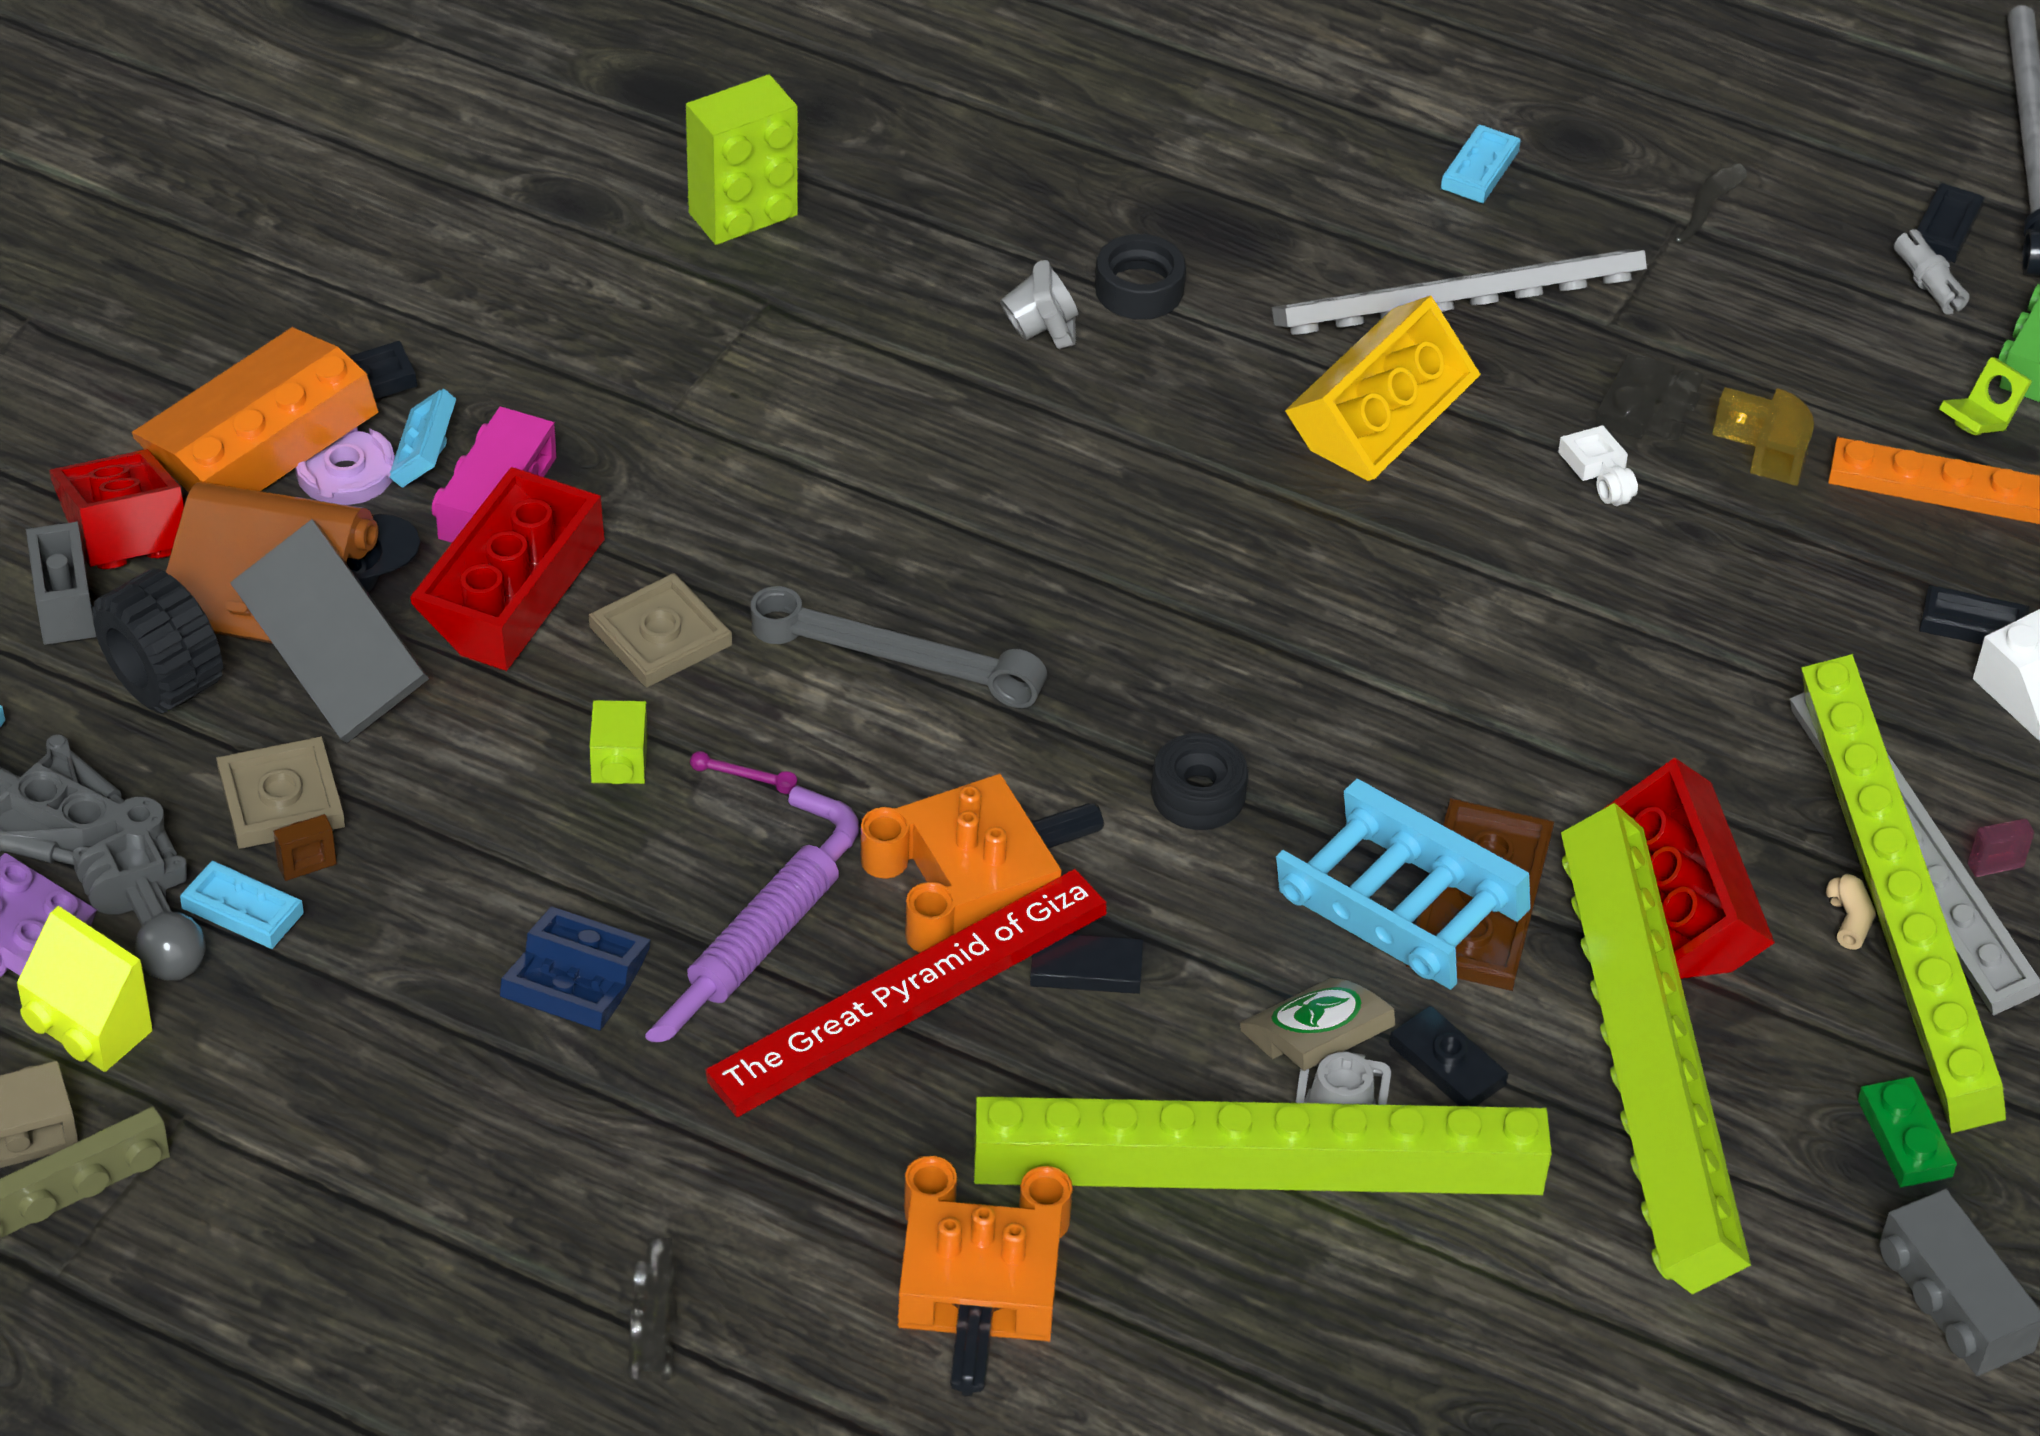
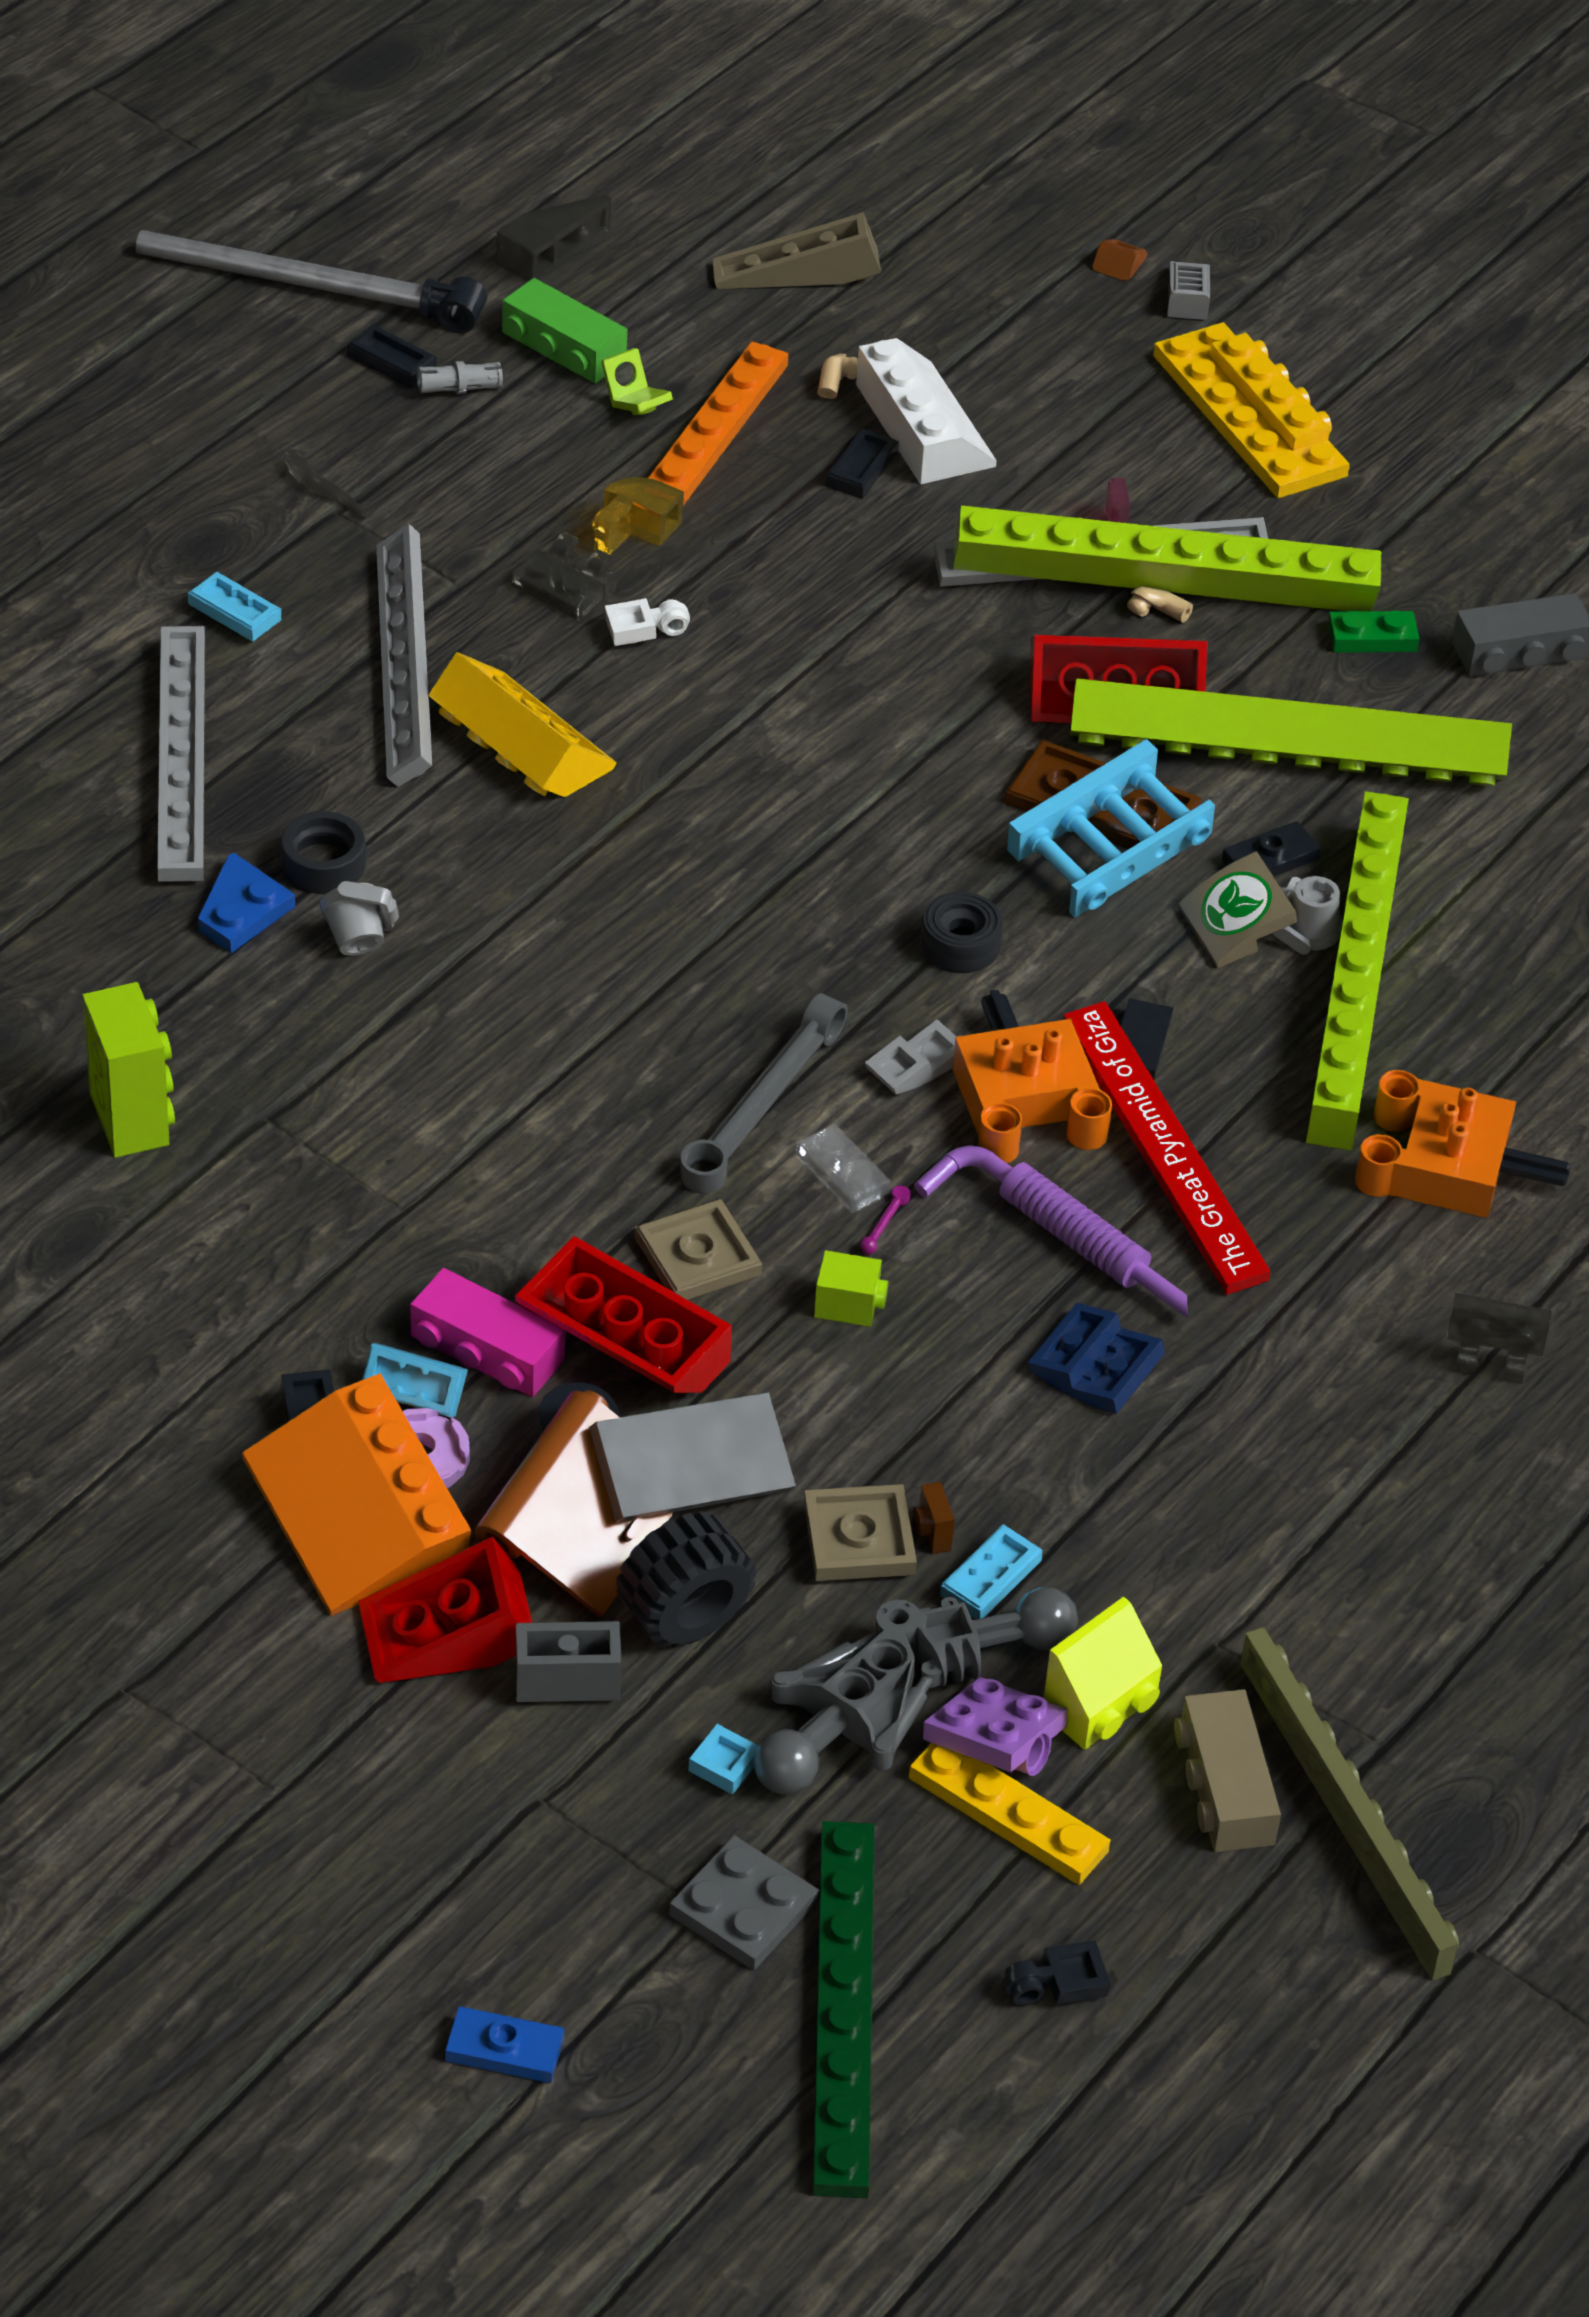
camera: 80 degrees left, 0 degrees up
none -> light grey plate [158,626,205,882]
none -> blue wing [198,852,295,953]
none -> clear plate [796,1124,891,1213]
none -> light grey slope [865,1020,957,1094]

